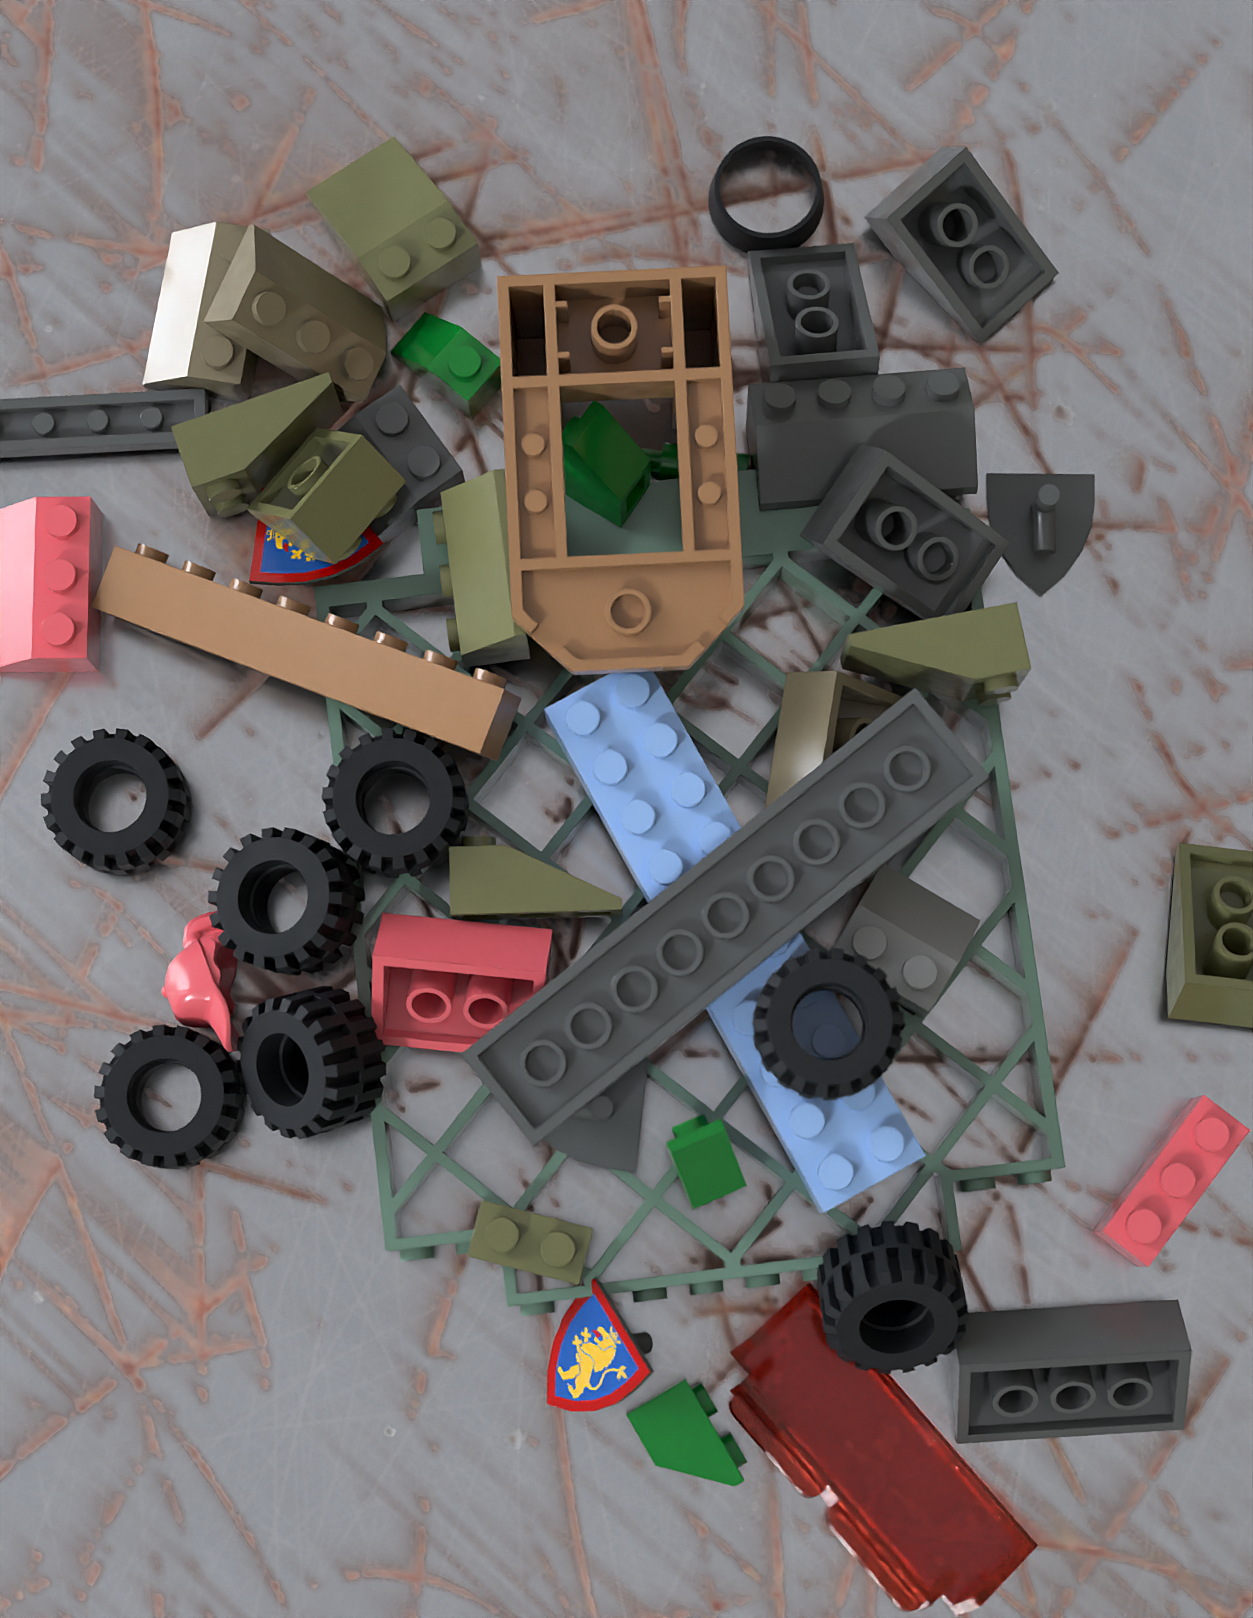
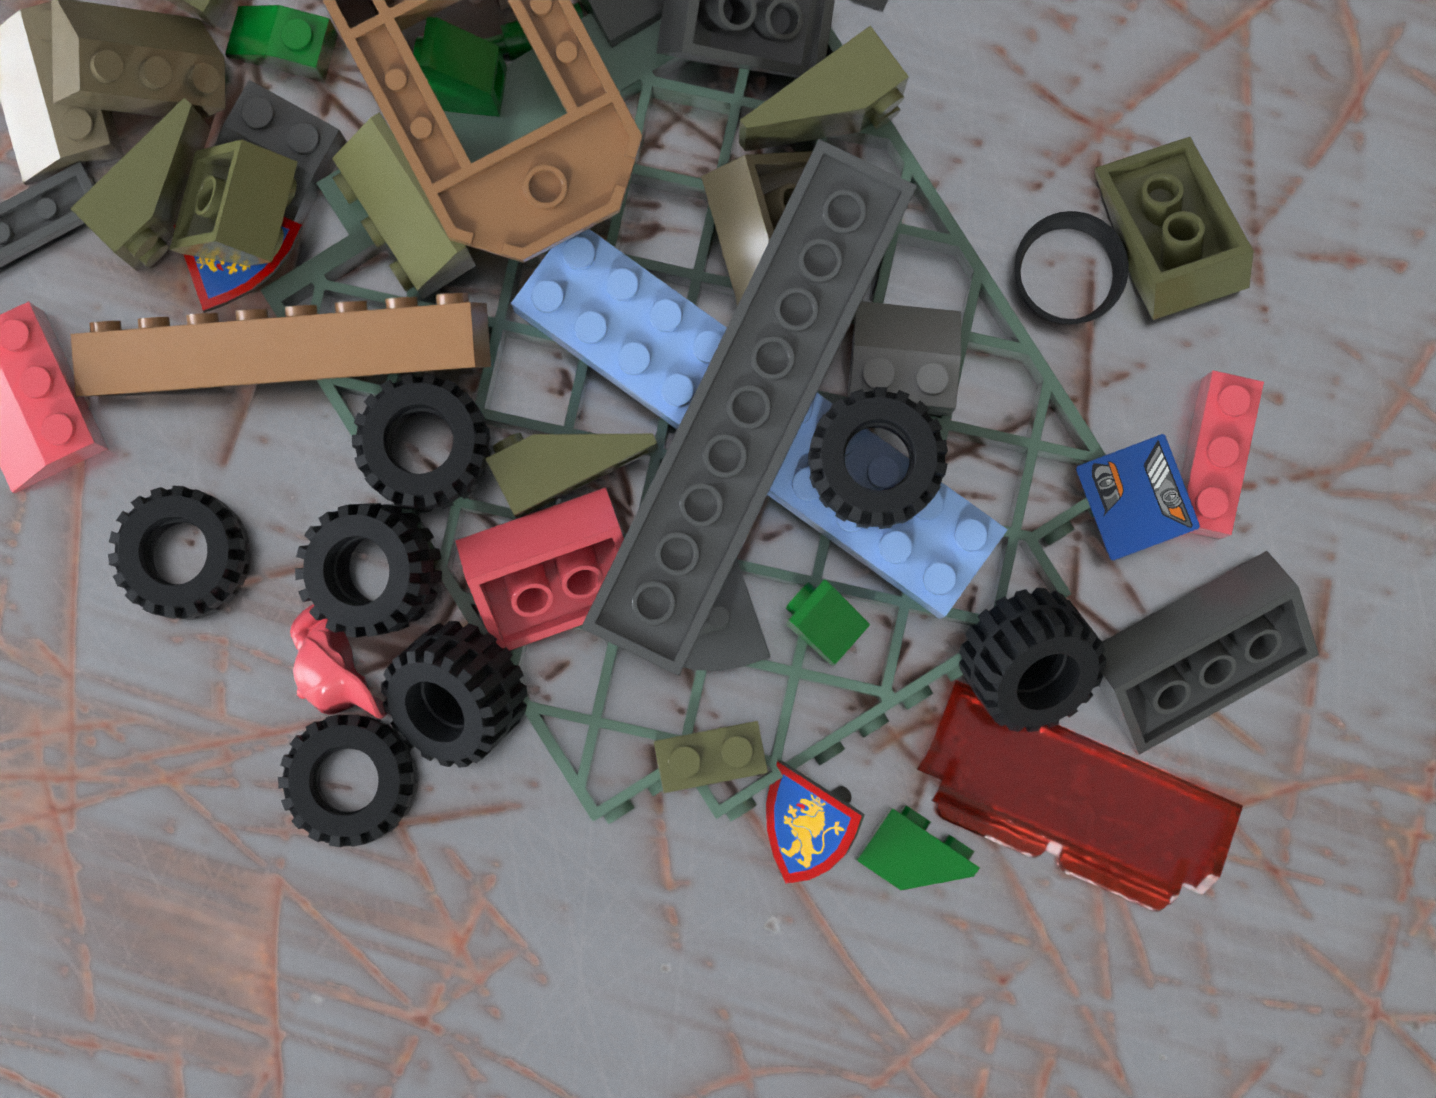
camera: 30 degrees left, 5 degrees up
none -> black tyre [1015,211,1129,324]
none -> blue sticker [1076,434,1200,560]

